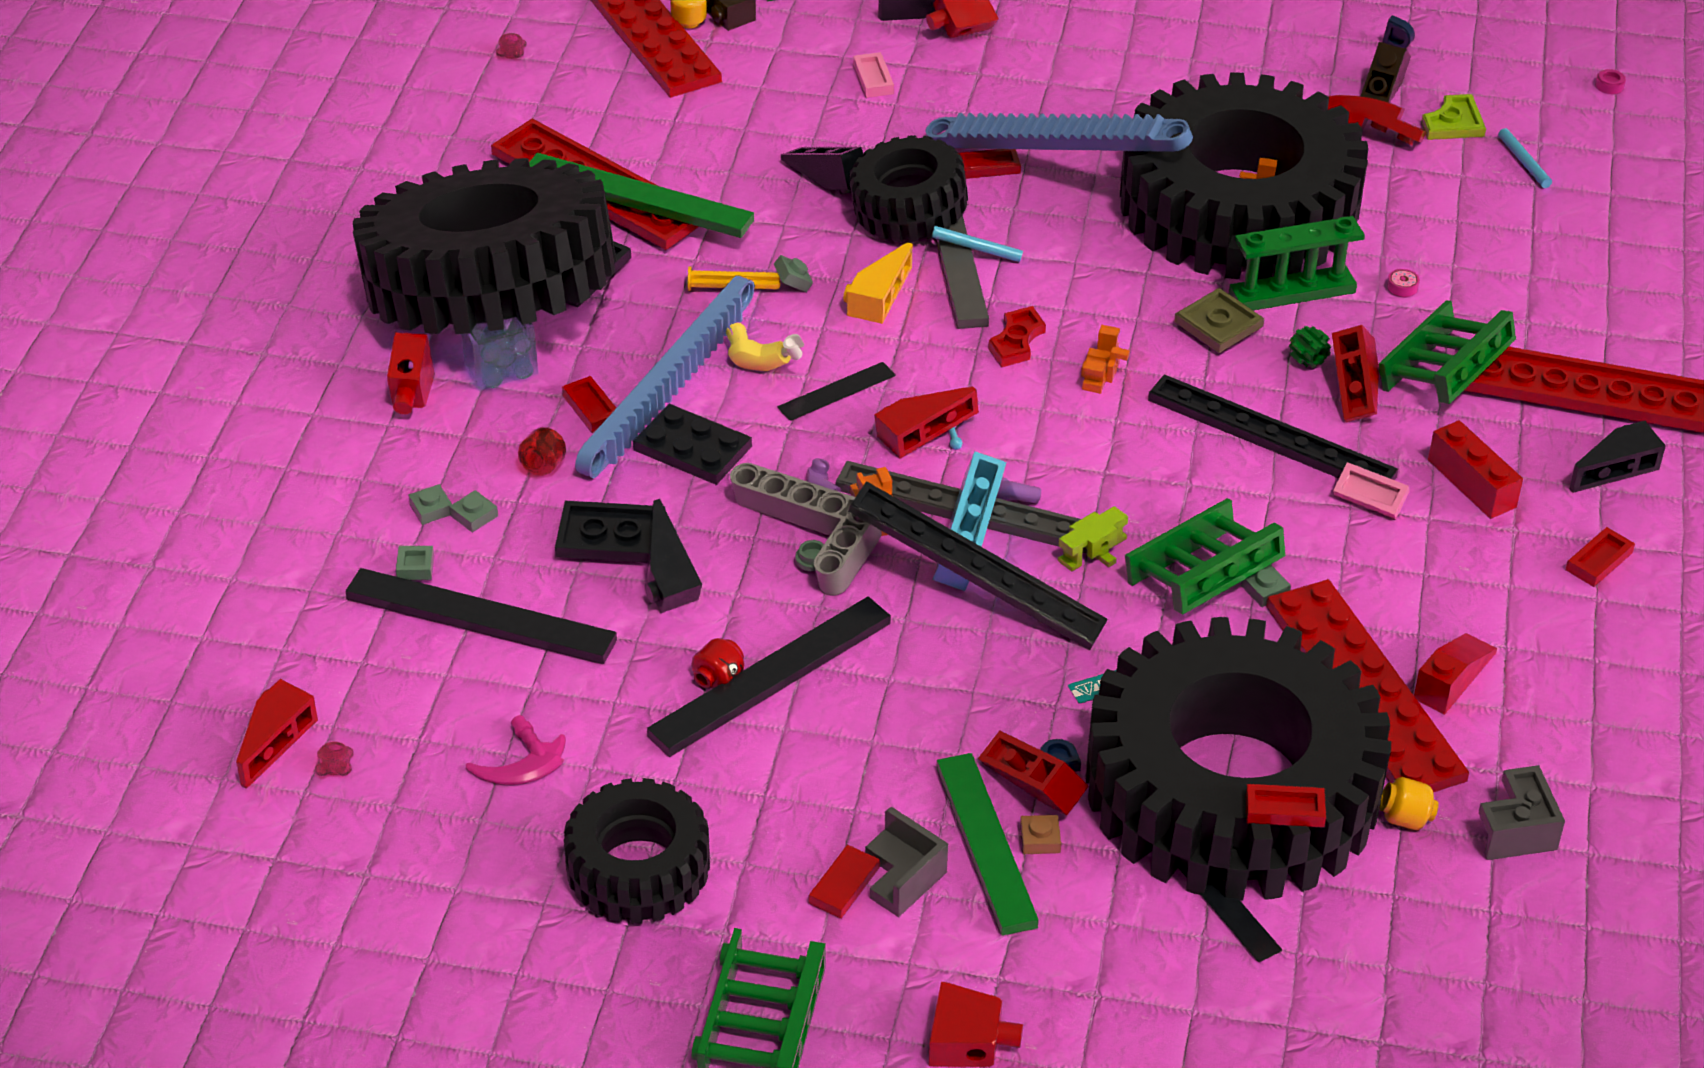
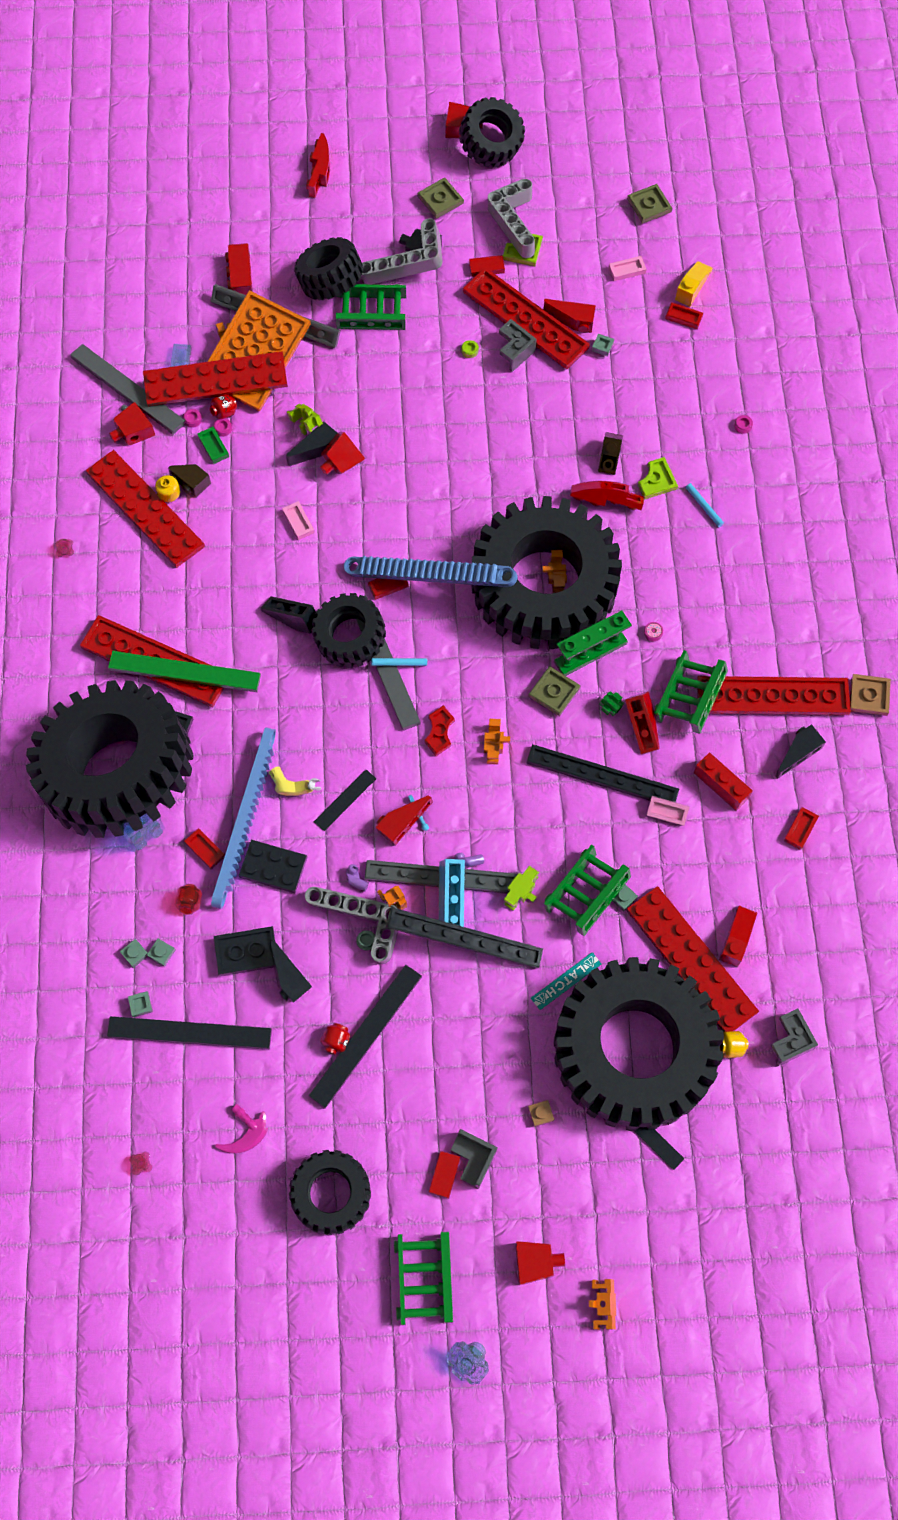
camera: 15 degrees left, 25 degrees up
red slope [236,679,318,789] -> none
red torso [387,332,435,414] -> none
yellow axle [688,266,780,291] -> none
sand green plate [774,255,813,292] -> none
yellow slope [843,243,913,324] -> none
green tile [937,753,1039,936] -> none
red slope [978,730,1089,816] -> none
dark blue tile [1041,739,1081,772] -> none
red tile [1246,784,1326,827] -> none
dark blue tile [1382,15,1415,49] -> none

